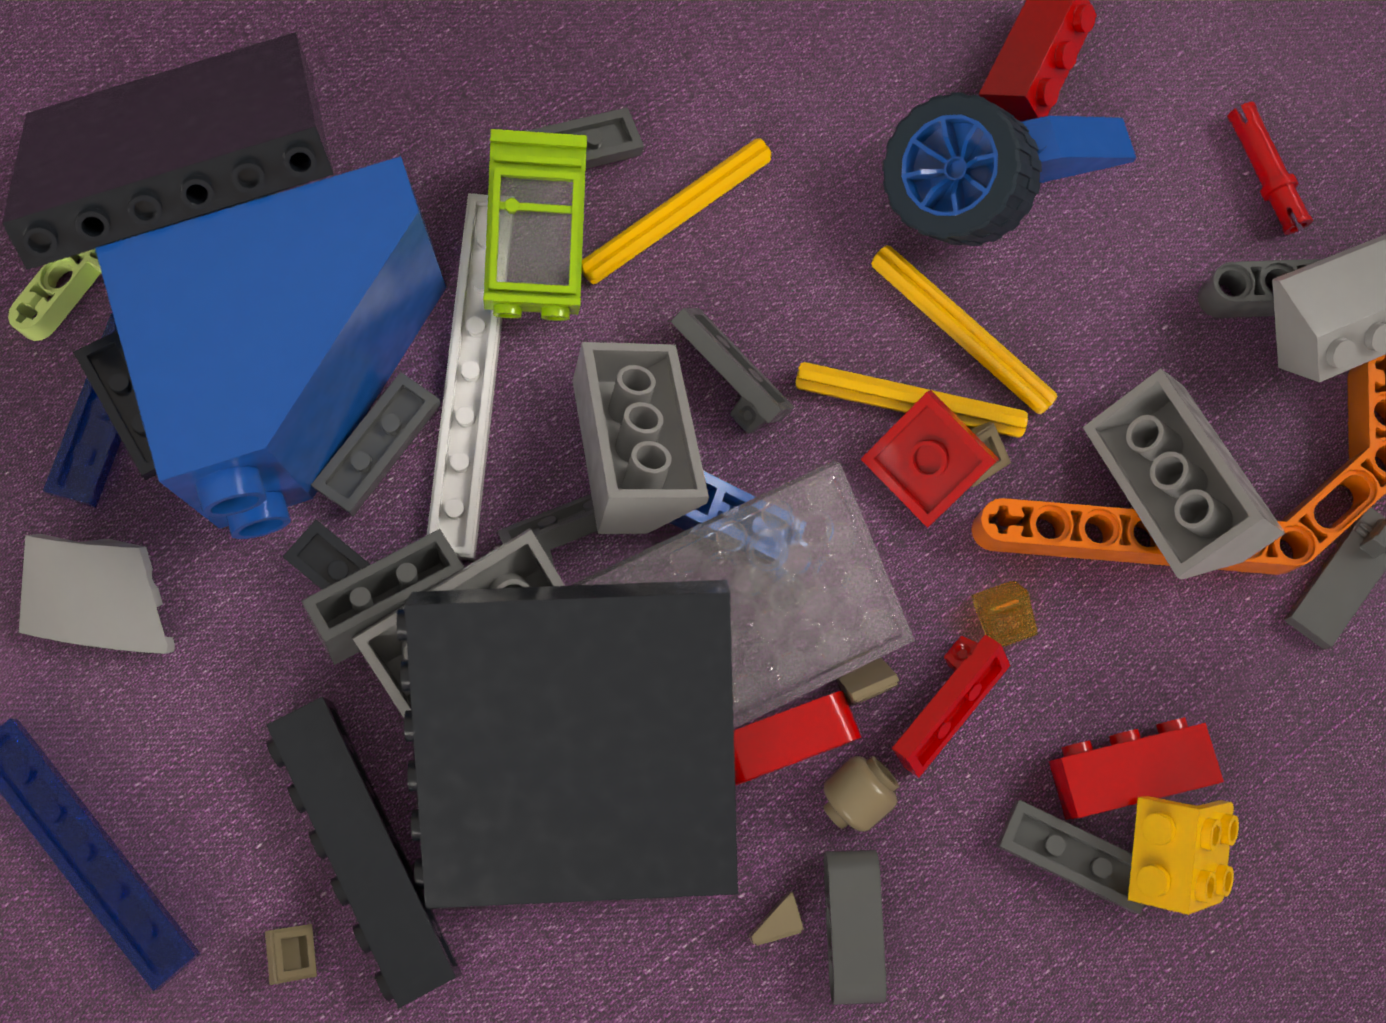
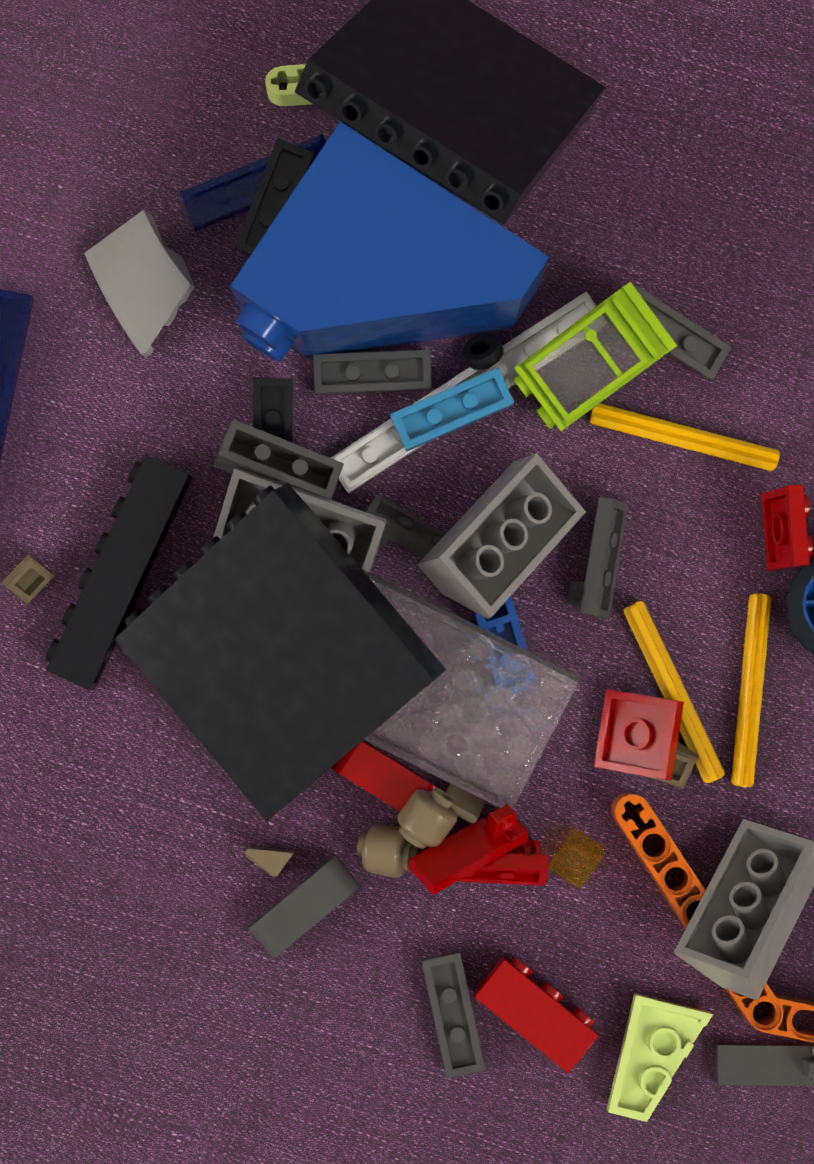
camera: 55 degrees right, 10 degrees up
yellow bracket [1128,796,1239,915] -> none
none -> dark azure plate [390,367,514,452]
none -> dark tan head [397,787,457,849]
none -> red hinge [409,804,529,895]
none -> black piece [463,332,504,370]
none -> yellowish green wing [607,993,713,1122]
none -> red plate [761,485,813,571]

